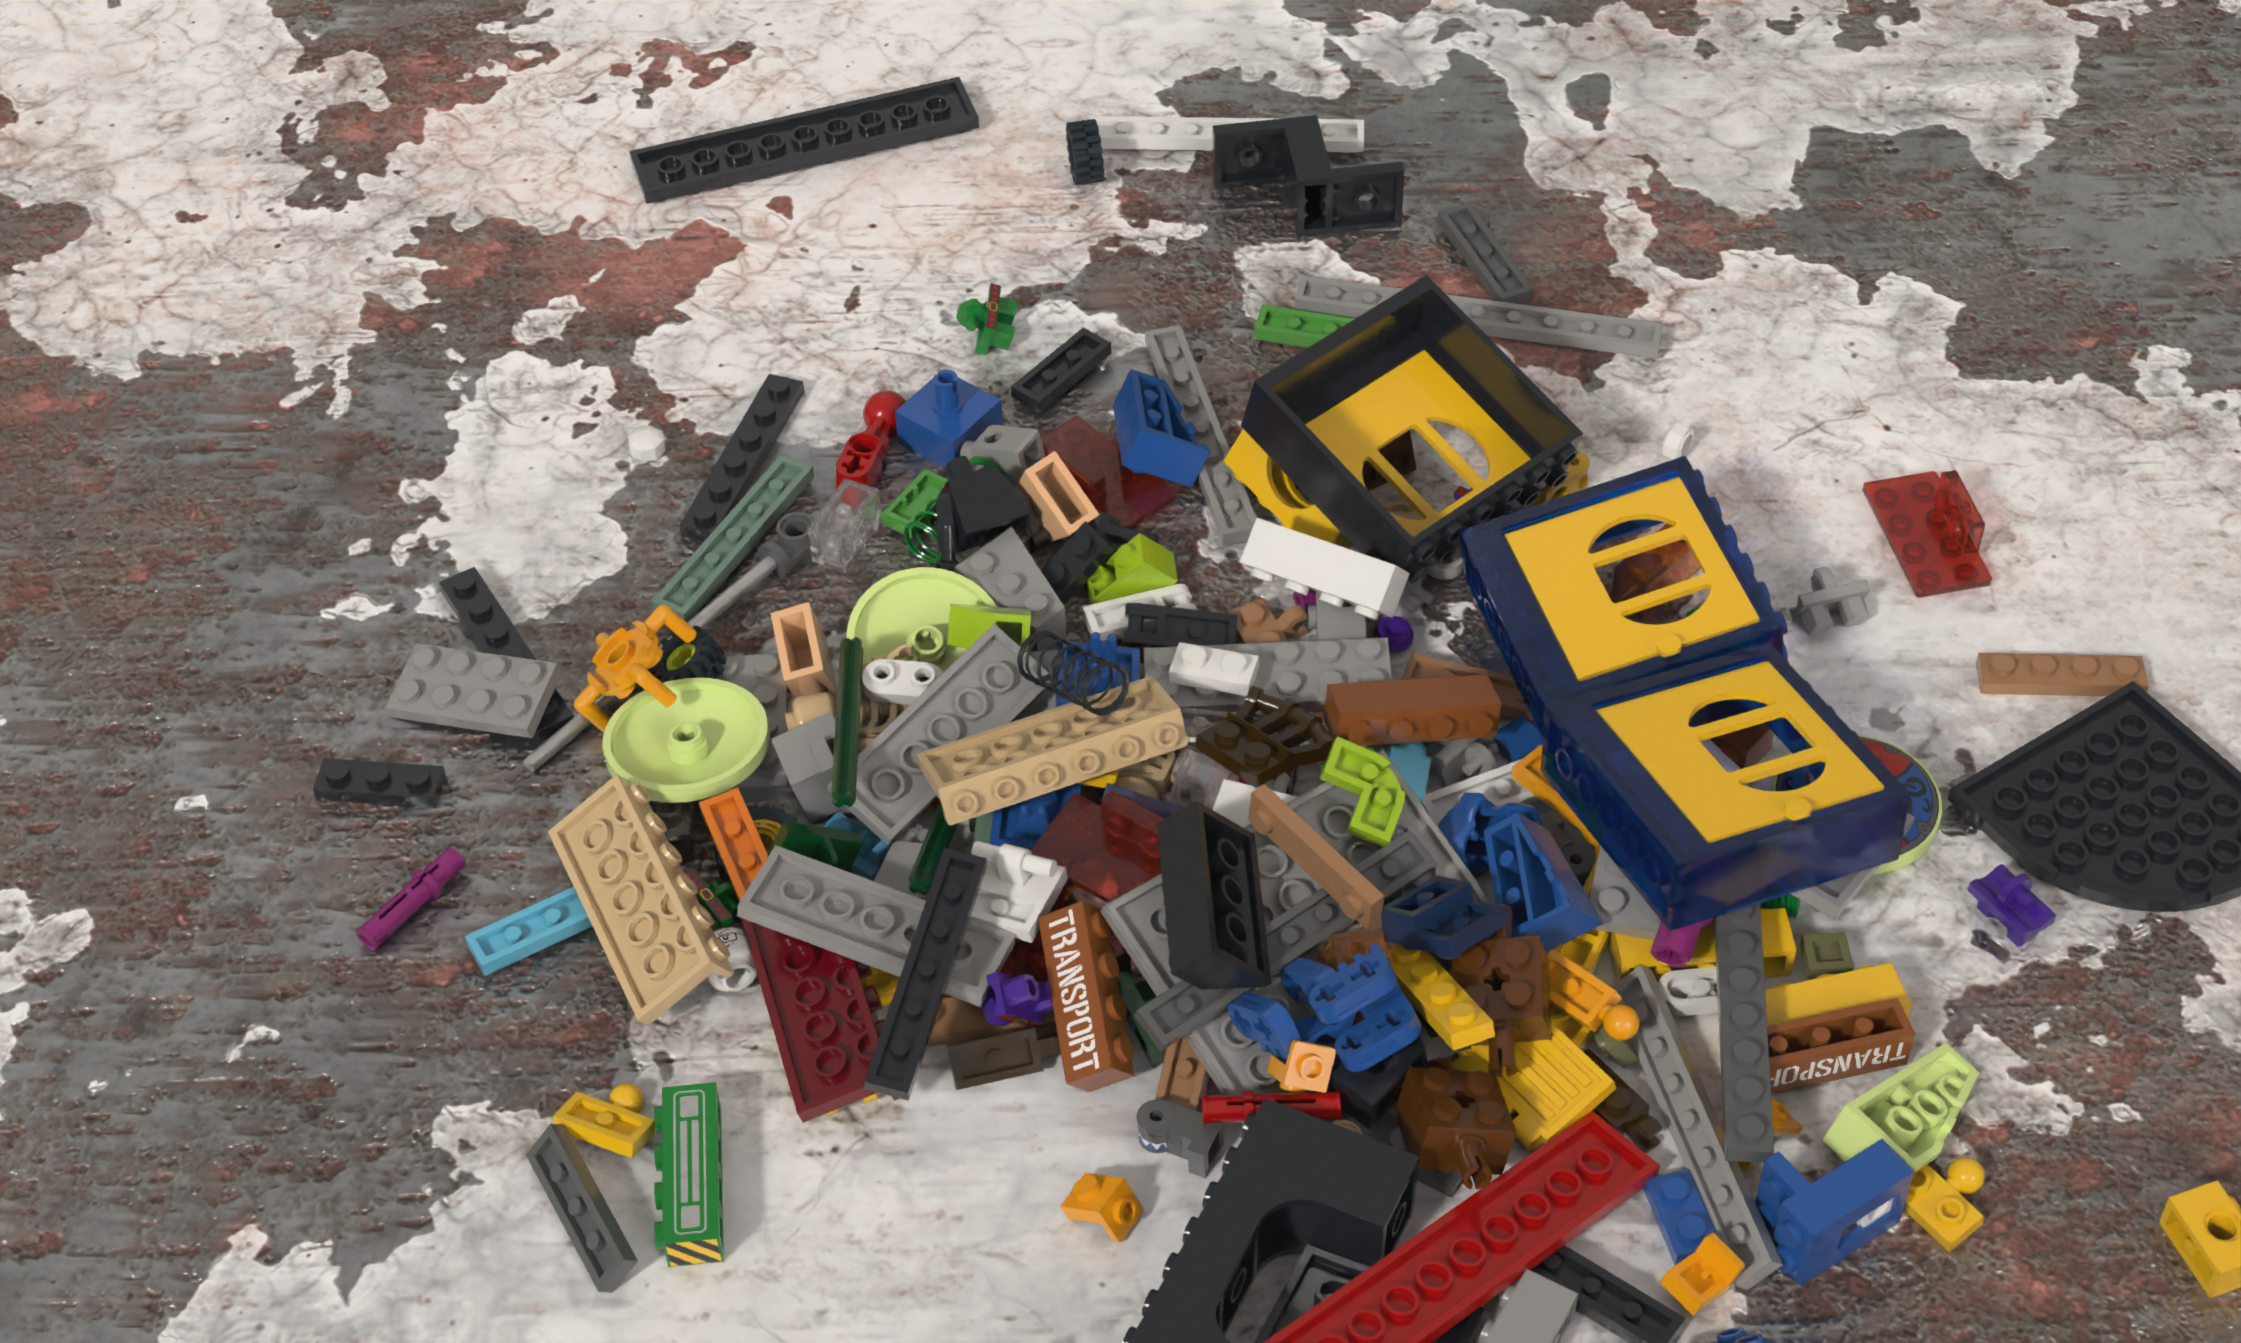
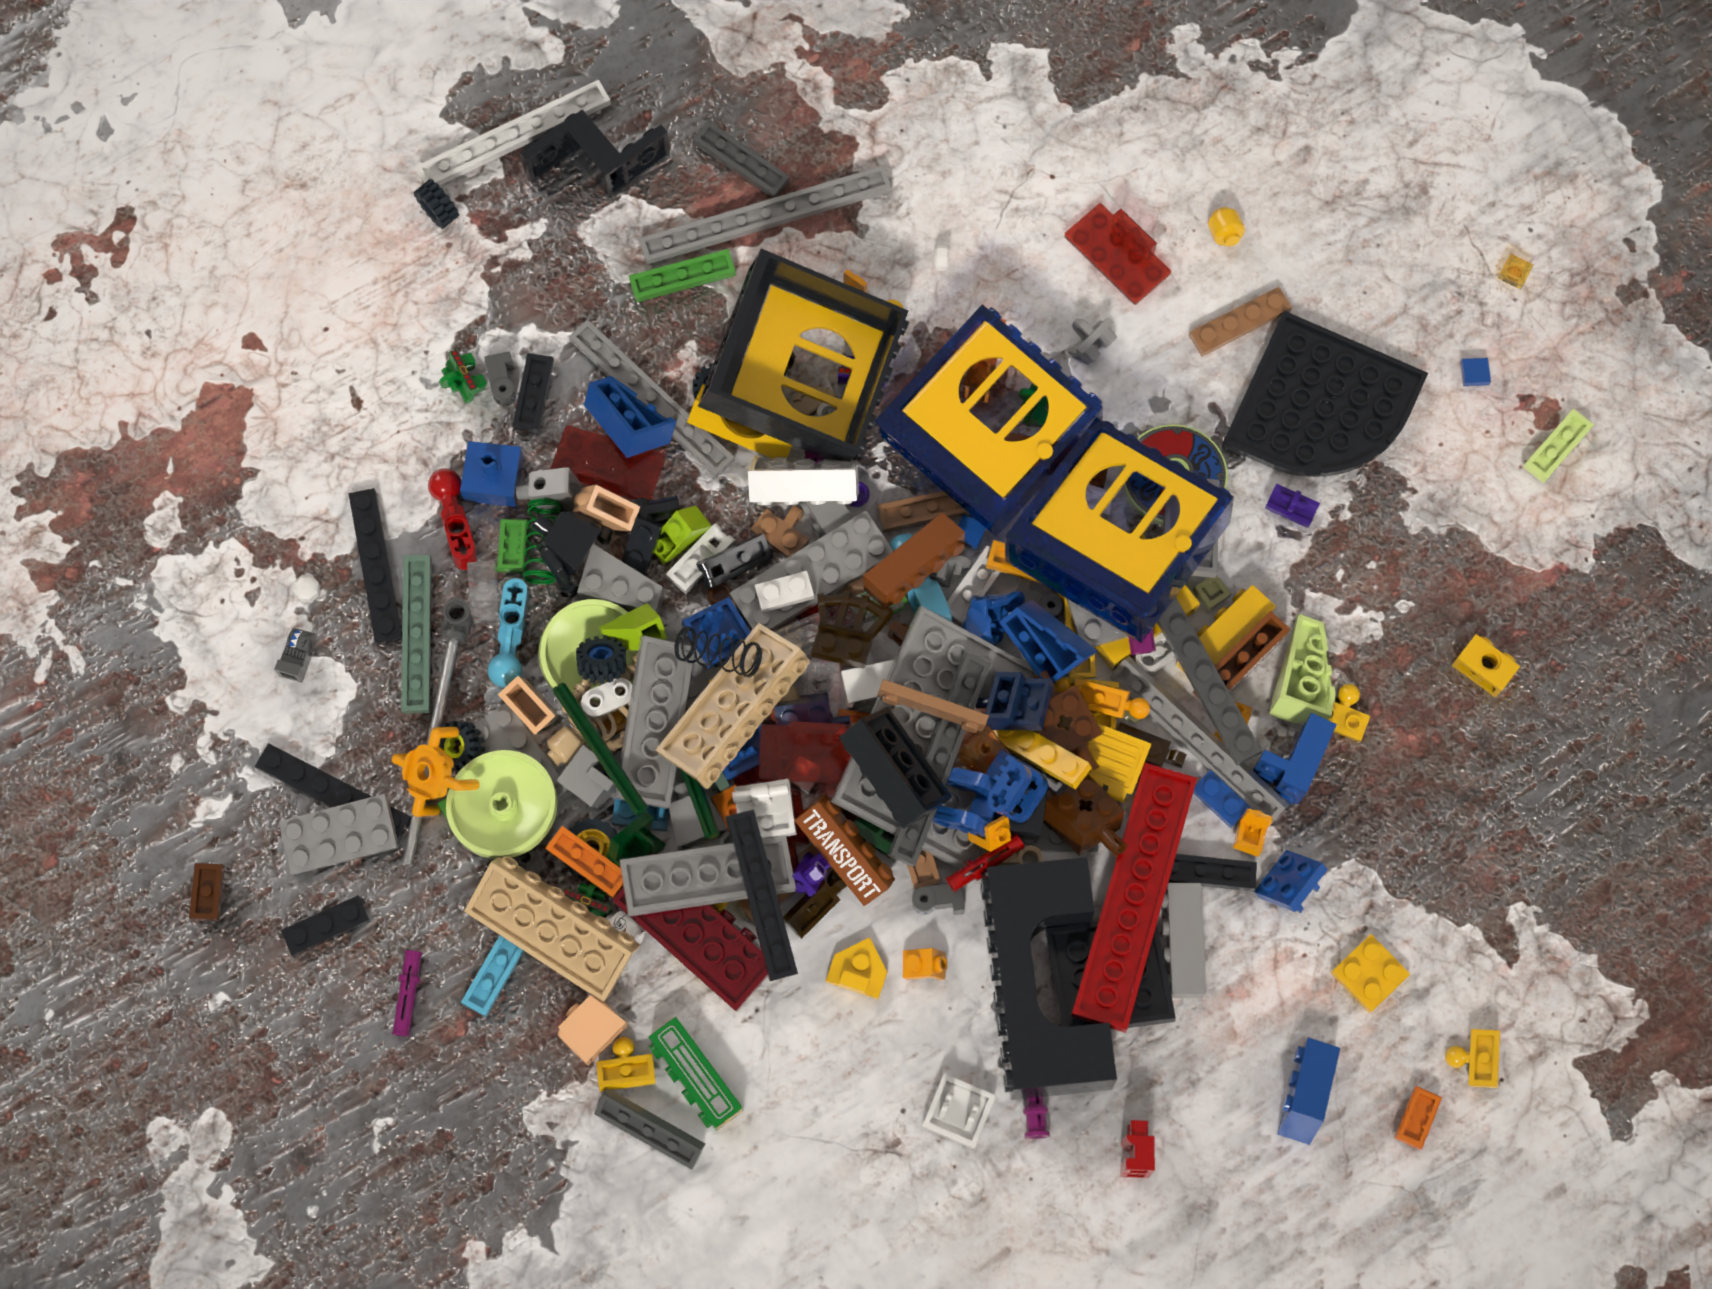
camera: 35 degrees left, 25 degrees up
black plate [629,77,979,204] -> none
lime plate [1319,736,1405,848] -> none
none -> reddish brown panel [189,863,226,924]
none -> dark grey leg [274,628,316,683]
none -> dark grey leg [484,351,516,406]
none -> medium azure beam [487,578,530,688]
none -> light nougat torso [558,995,628,1066]
none -> black bush [576,635,627,684]
none -> yellow plate [826,937,887,1000]
none -> yellow head [1208,207,1245,247]

